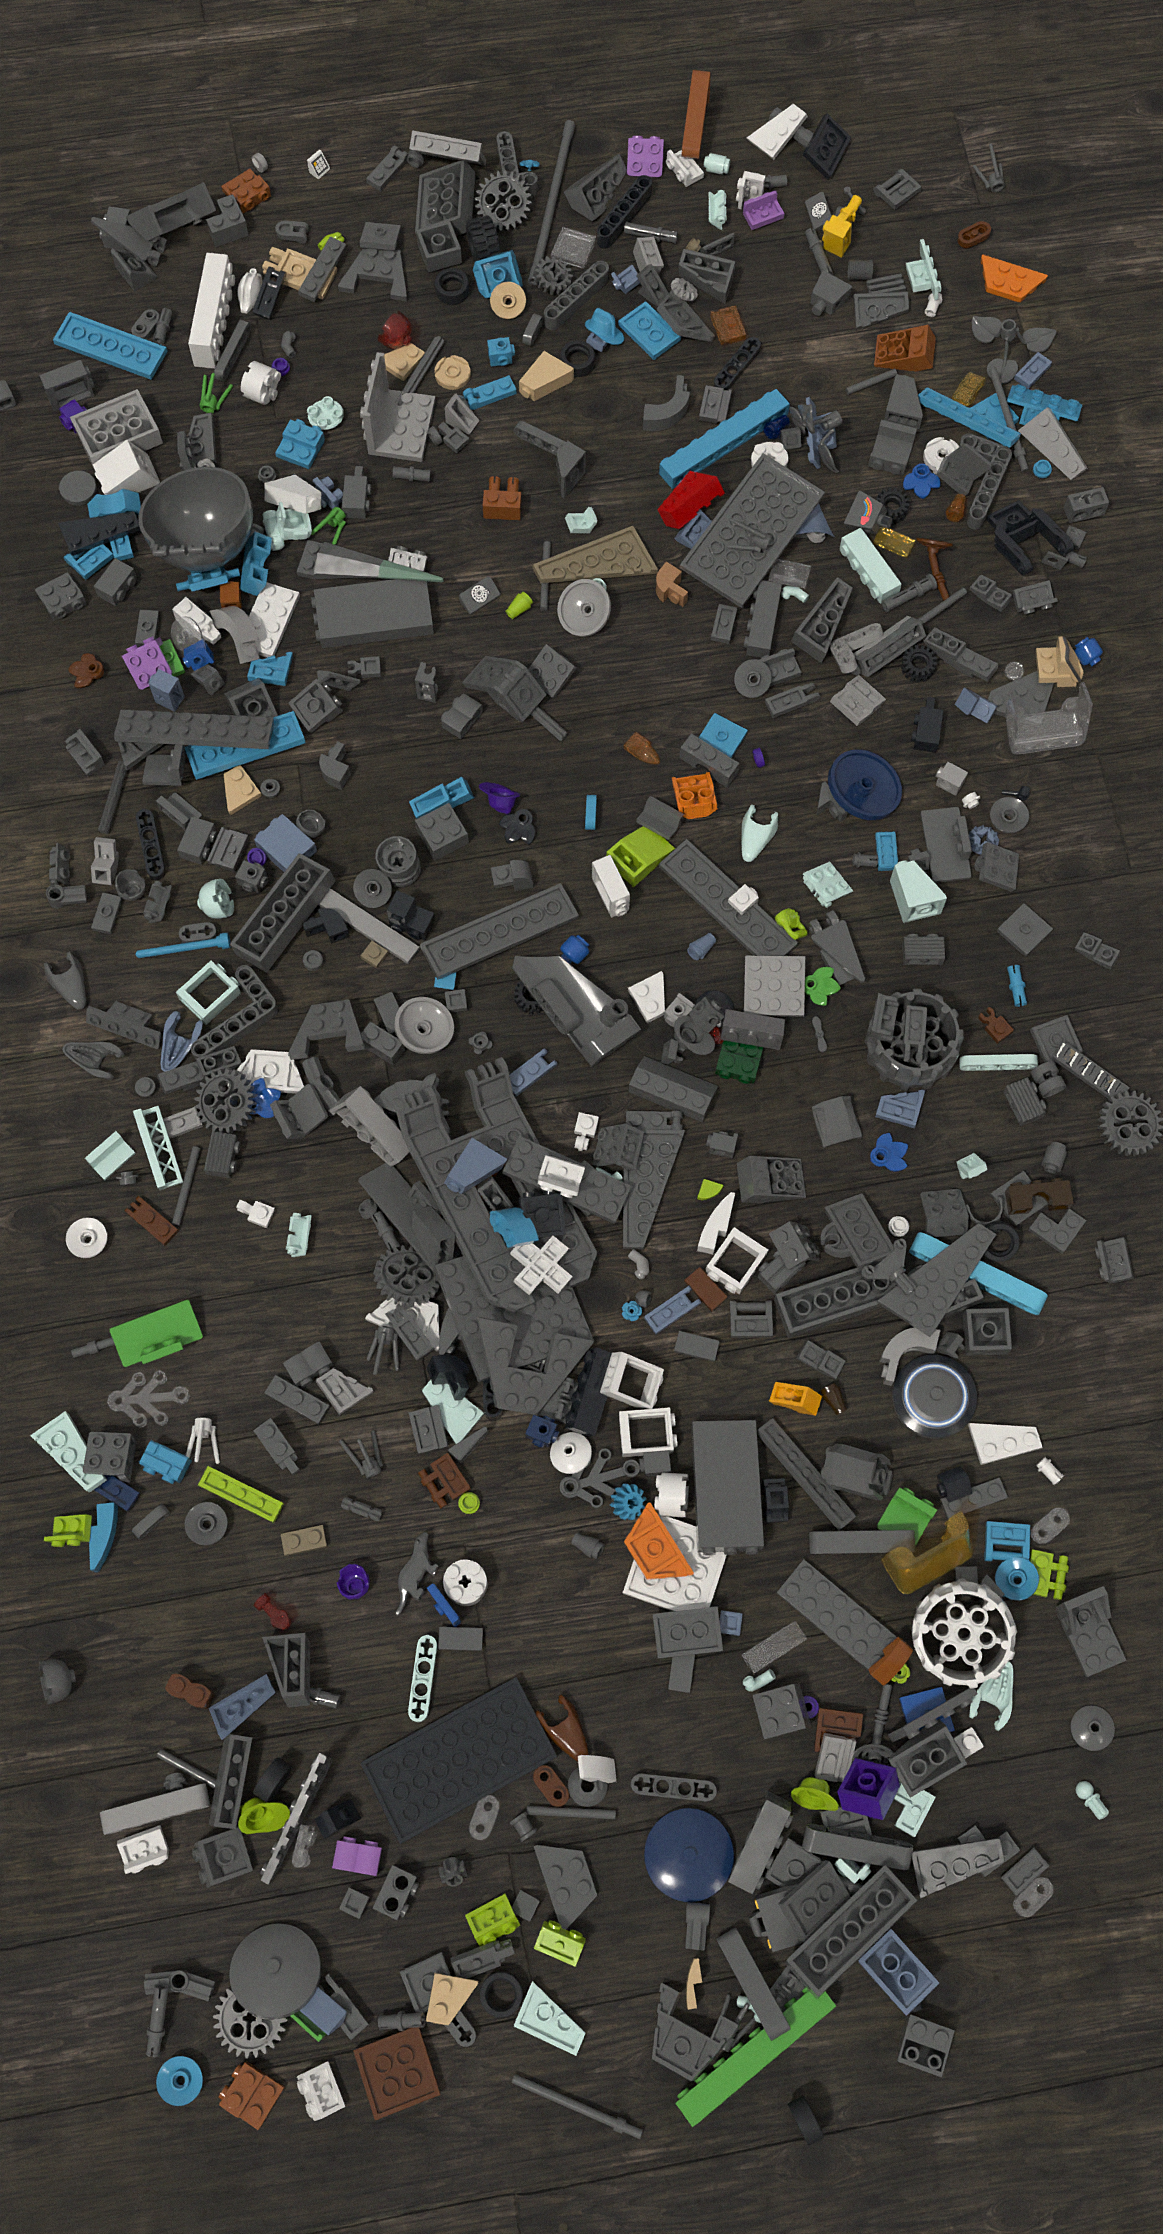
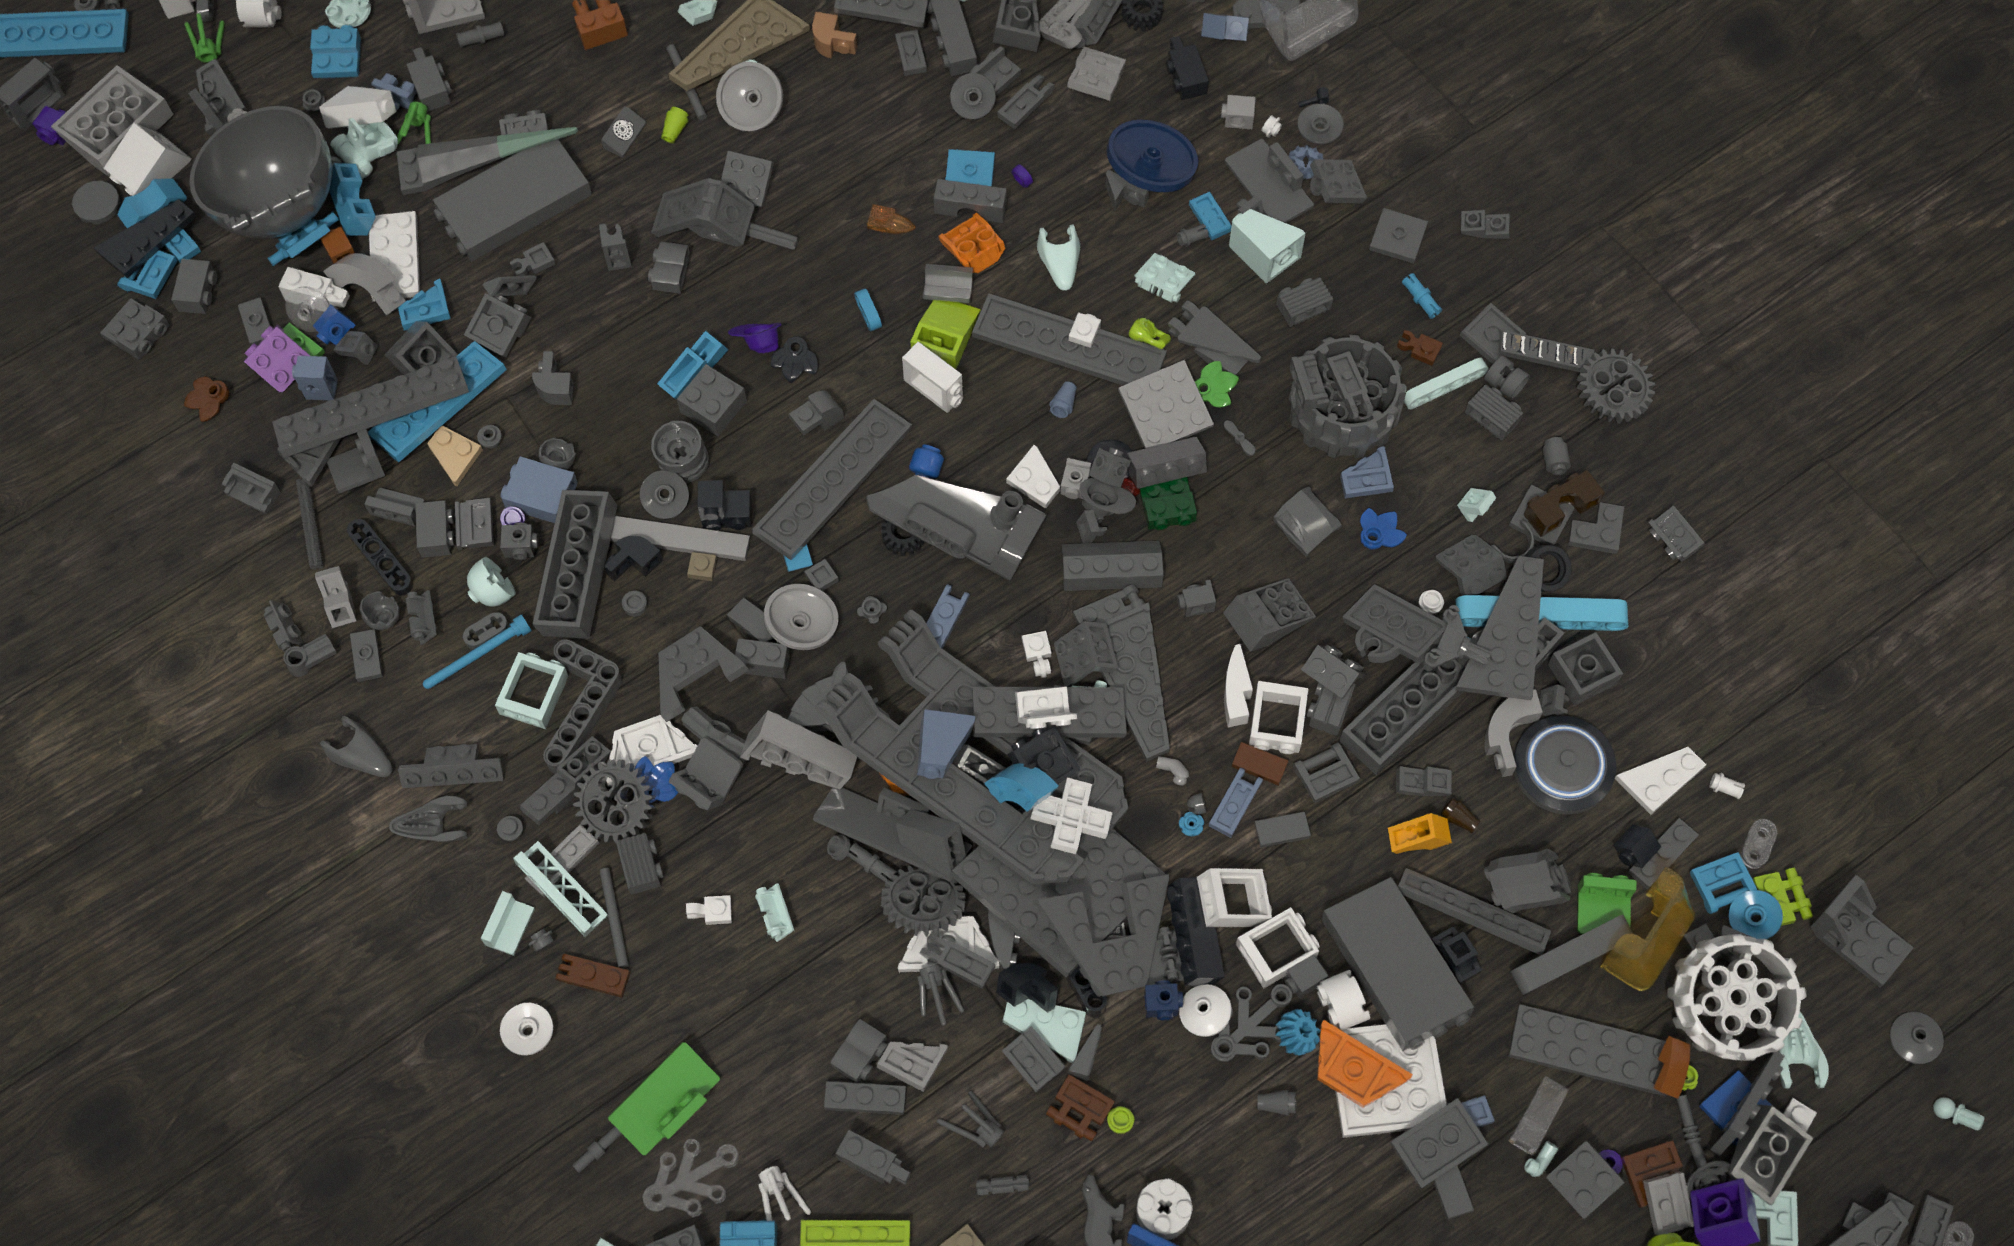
camera: 25 degrees left, 5 degrees down
sand blue animal [161,1011,203,1072] -> none
lime tile [697,1179,723,1200] -> none

